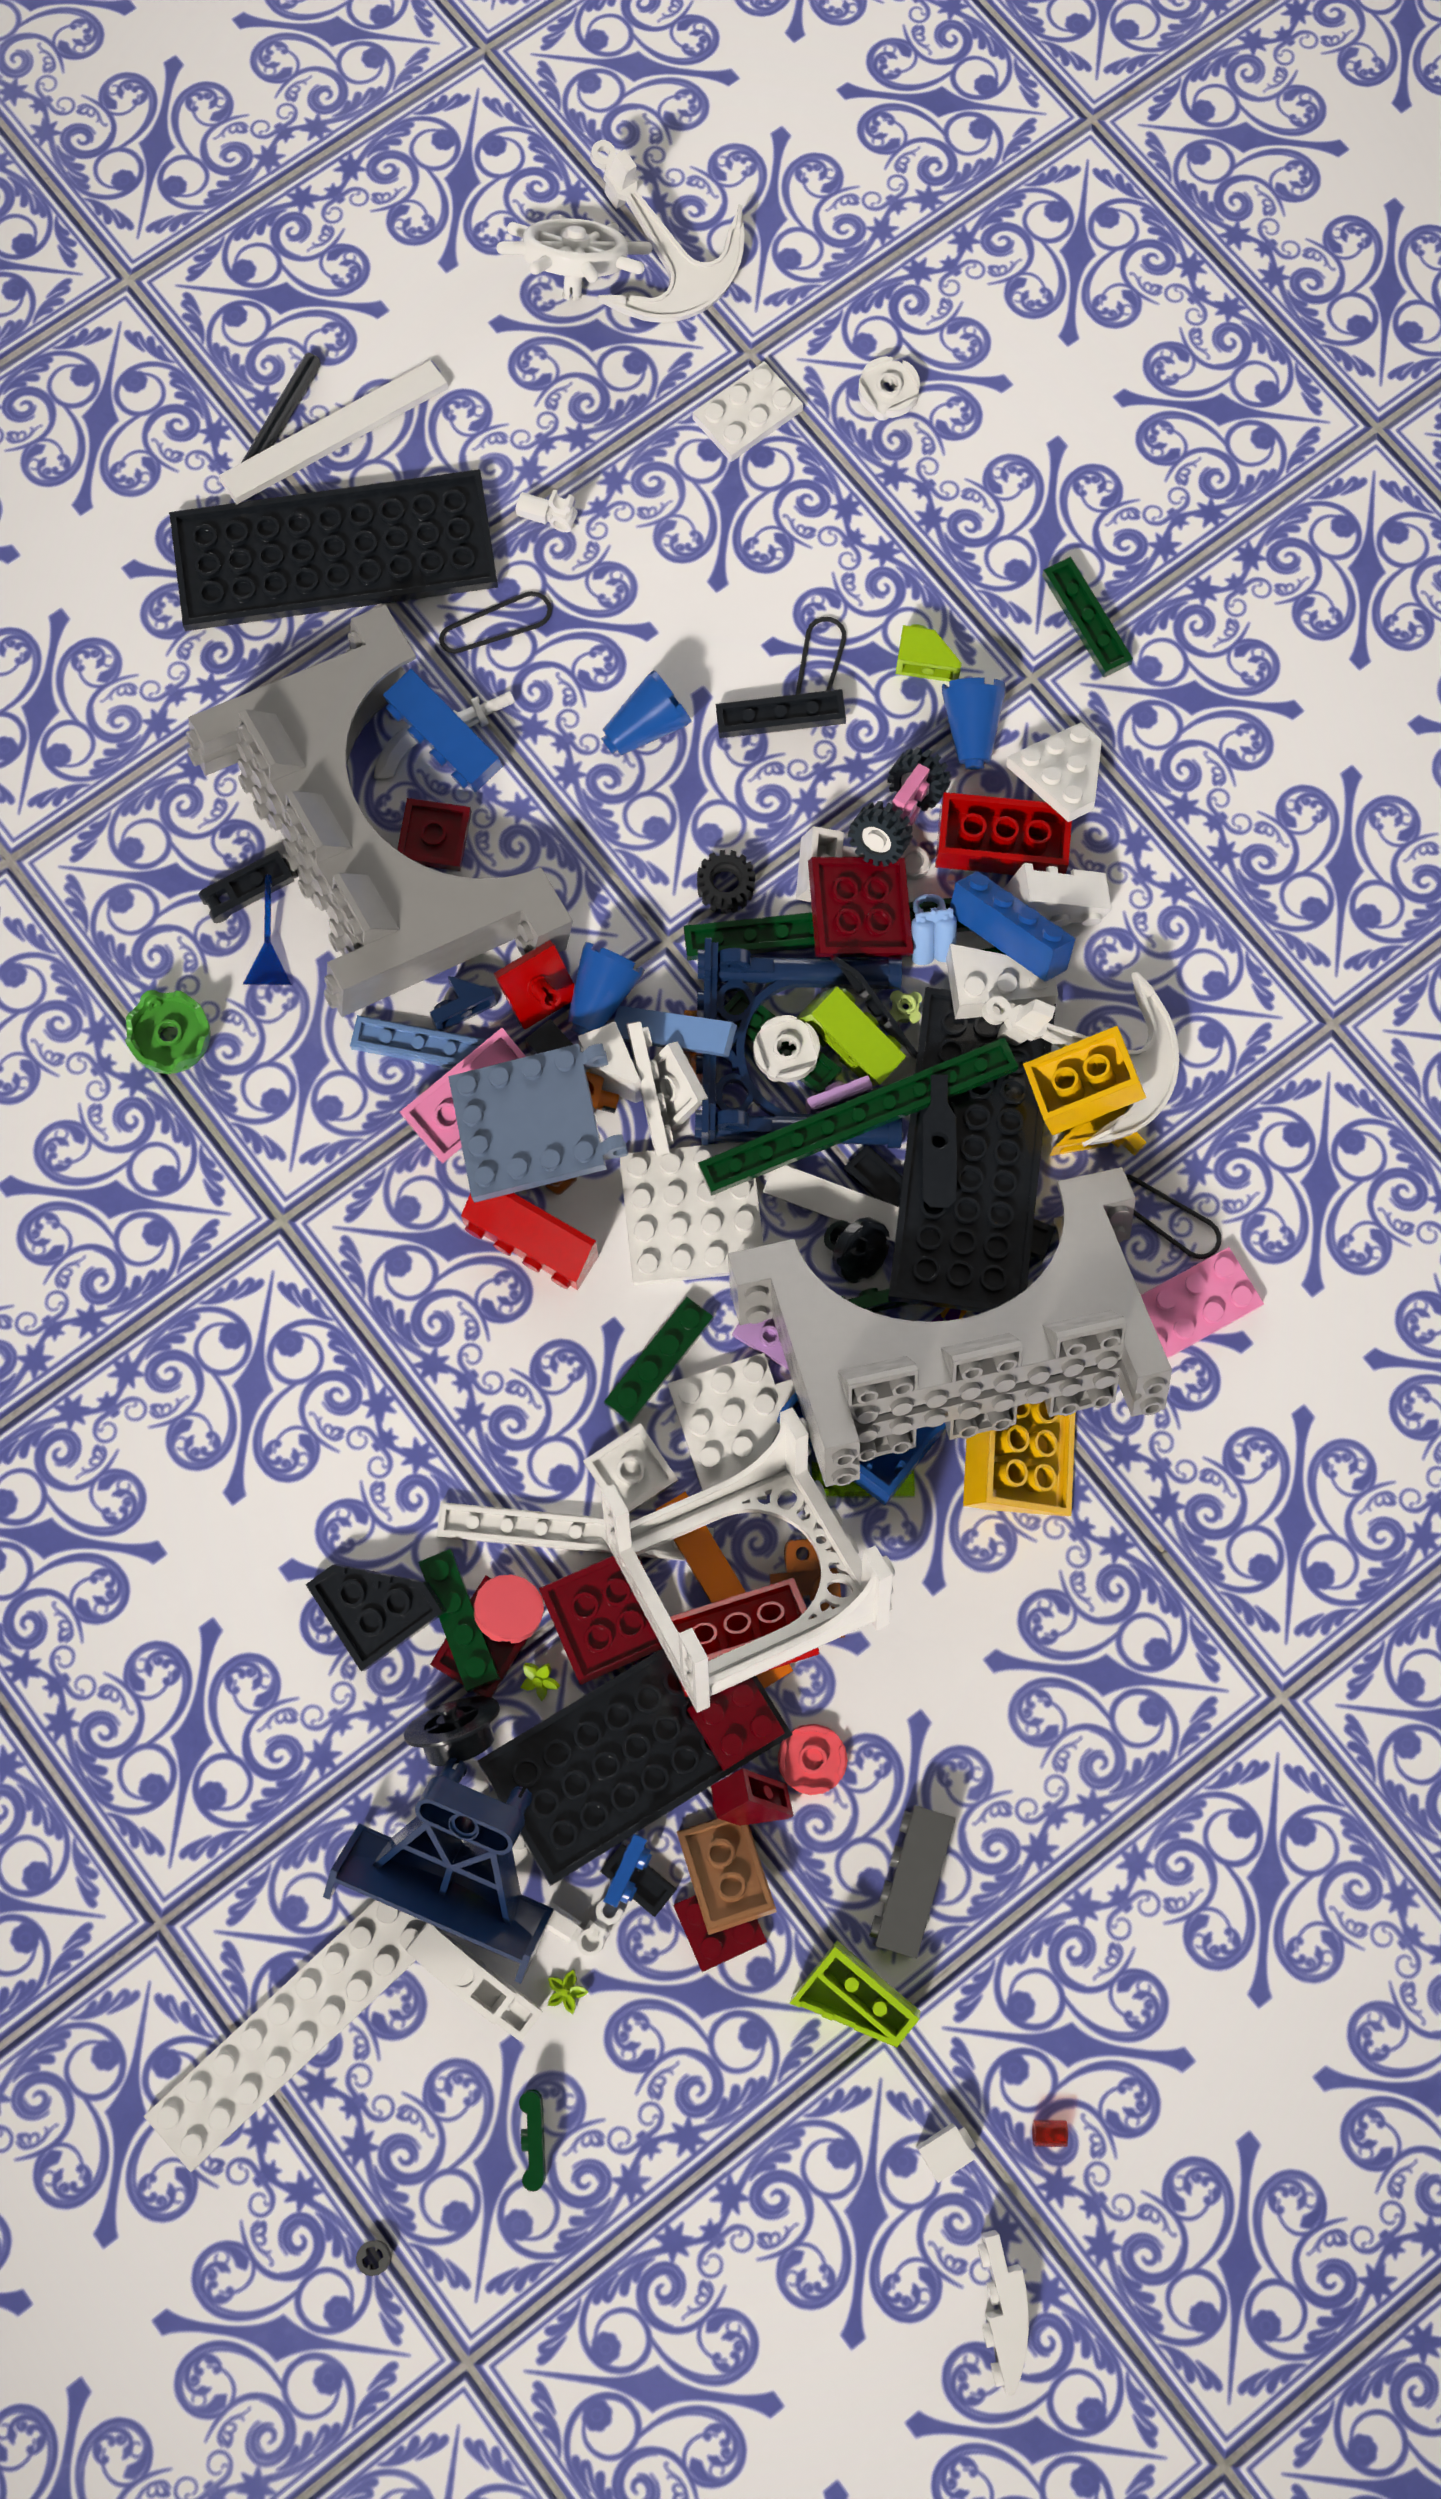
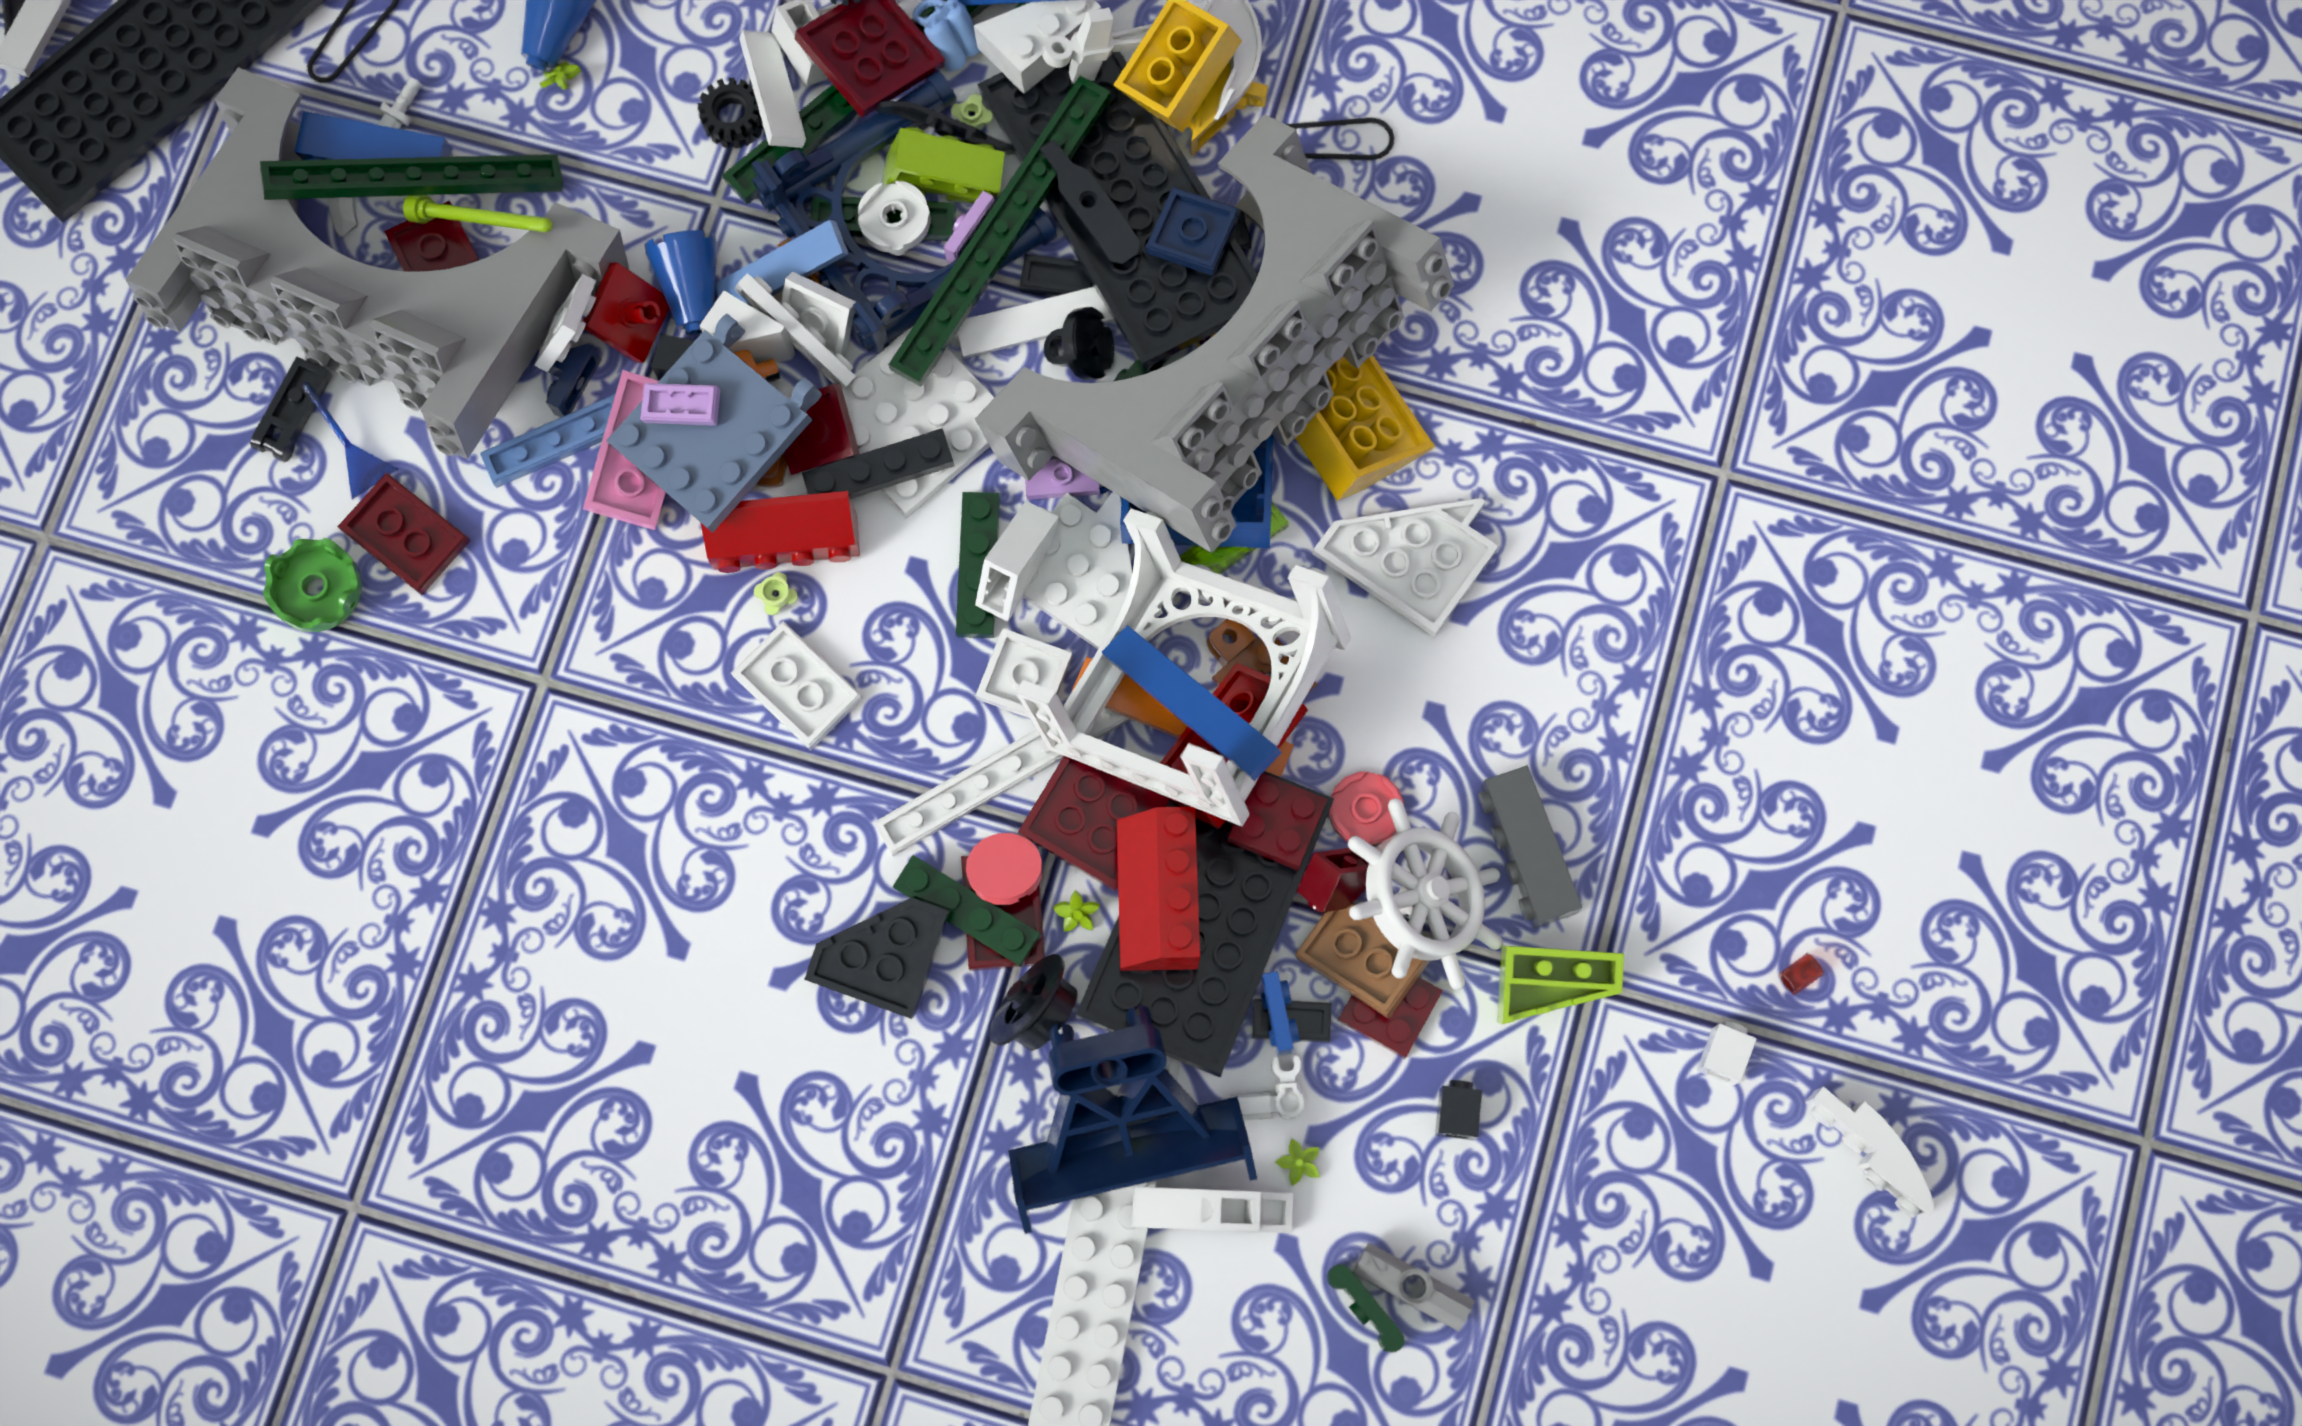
camera: 30 degrees left, 0 degrees up
bright pink plate [1141,1247,1264,1359] -> none
none -> dark green plate [260,154,563,200]
none -> dark red tile [337,472,471,596]
none -> lime piece [403,195,553,233]
none -> white plate [534,274,596,372]
none -> lime plant [540,61,581,90]
none -> lavender plate [640,383,721,426]
none -> white tile [730,621,863,751]
none -> white tile [739,30,806,148]
none -> yellowish green plate [754,572,798,616]
none -> dark red plate [784,384,860,476]
none -> black plate [802,428,955,499]
none -> white slope [975,501,1059,622]
none -> blue tile [1101,625,1281,781]
none -> red slope [1117,807,1200,971]
none -> dark blue tile [1145,187,1240,276]
none -> white wing [1312,498,1499,637]
none -> white piece [1348,798,1503,990]
none -> light grey piece [1353,1242,1475,1332]
none -> black brick [1435,1080,1482,1140]

